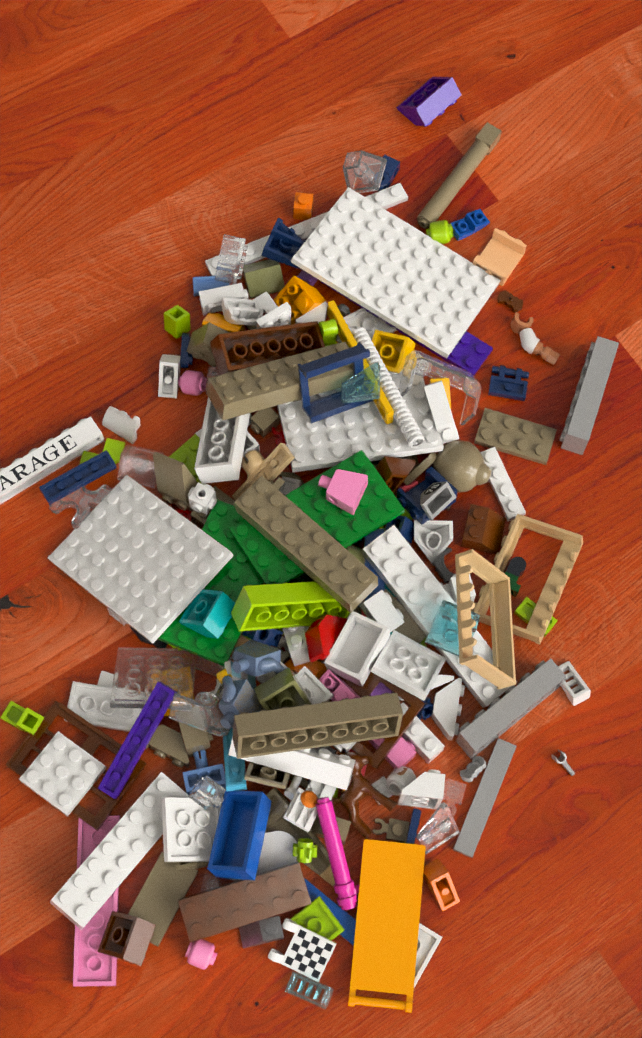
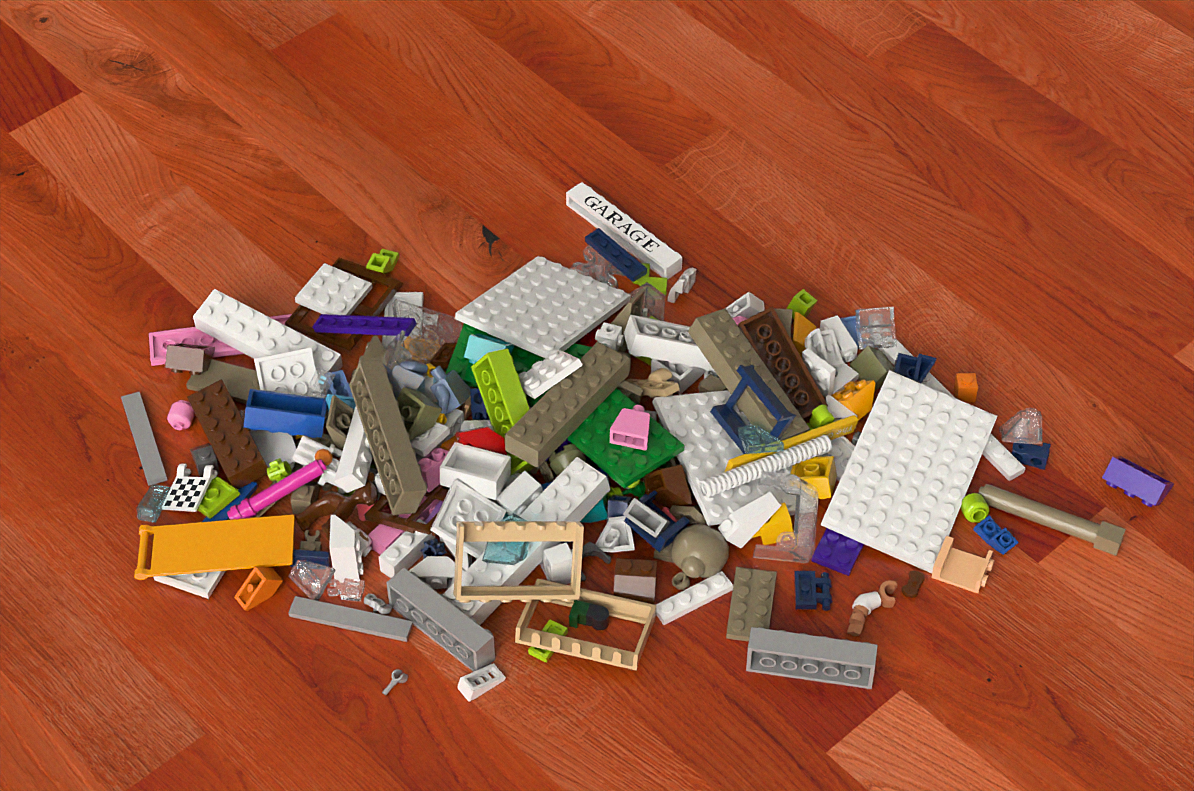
camera: 85 degrees right, 20 degrees down
none -> light grey tile [121,391,167,486]
none -> reddish brown plate [430,343,457,370]
none -> white plate [519,350,582,399]
none -> dark tan hinge [672,572,690,590]

